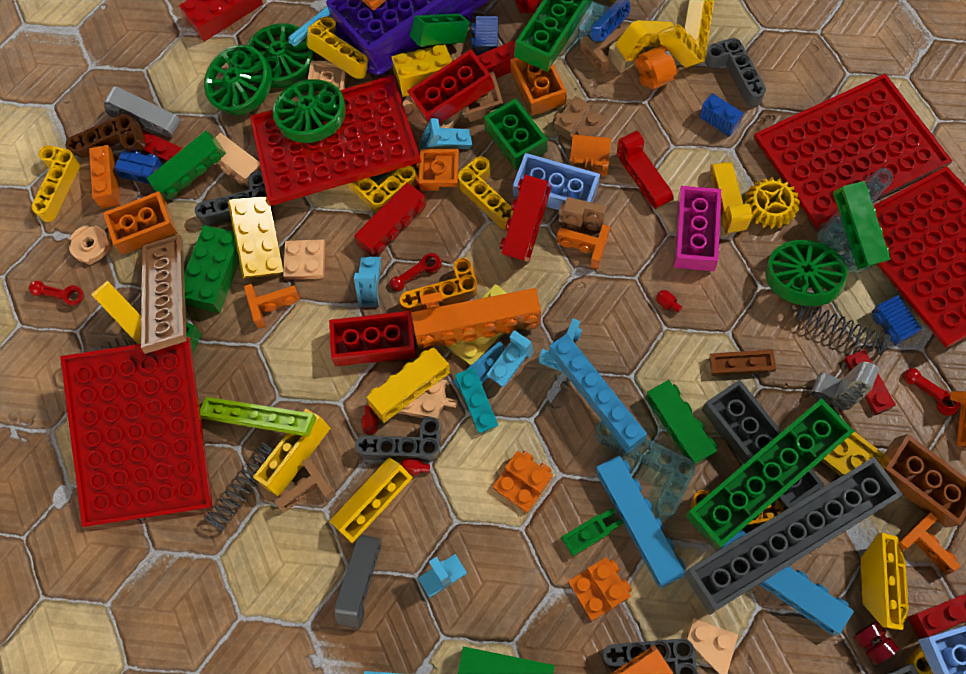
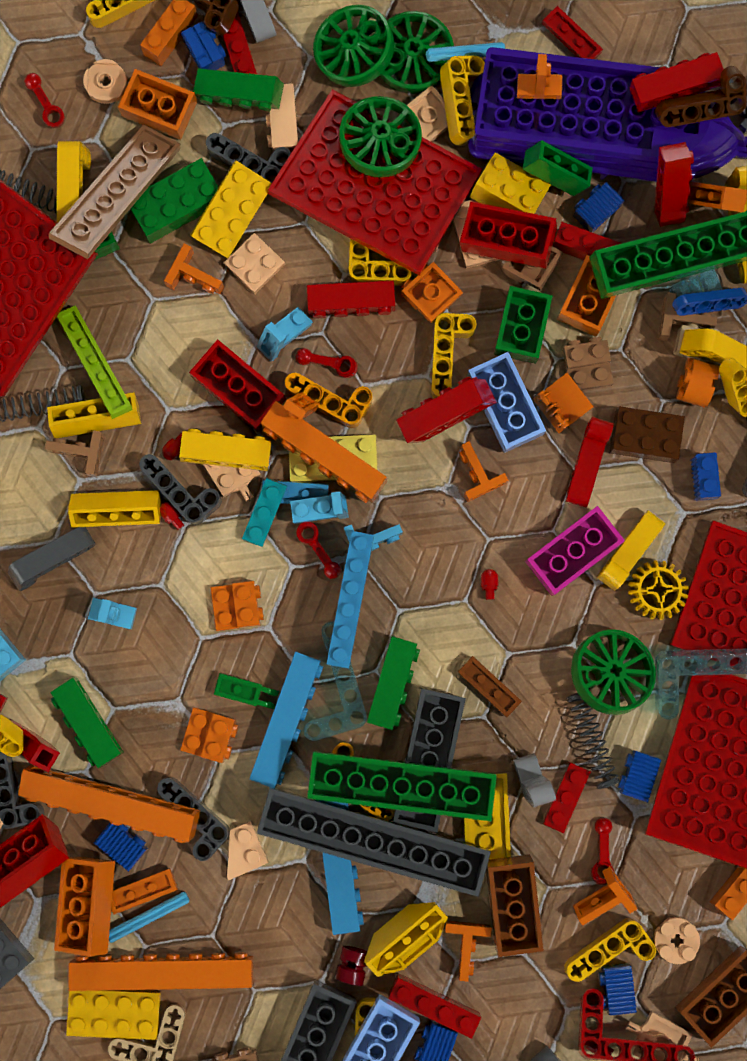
camera: 40 degrees right, 15 degrees up
medium azure bracket [420,118,472,149] -> none
medium nougat plate [558,197,606,233] -> none
green brick [833,181,890,270] -> none
none -> red piece [296,522,341,579]
none -> reddish brown brick [609,406,685,463]

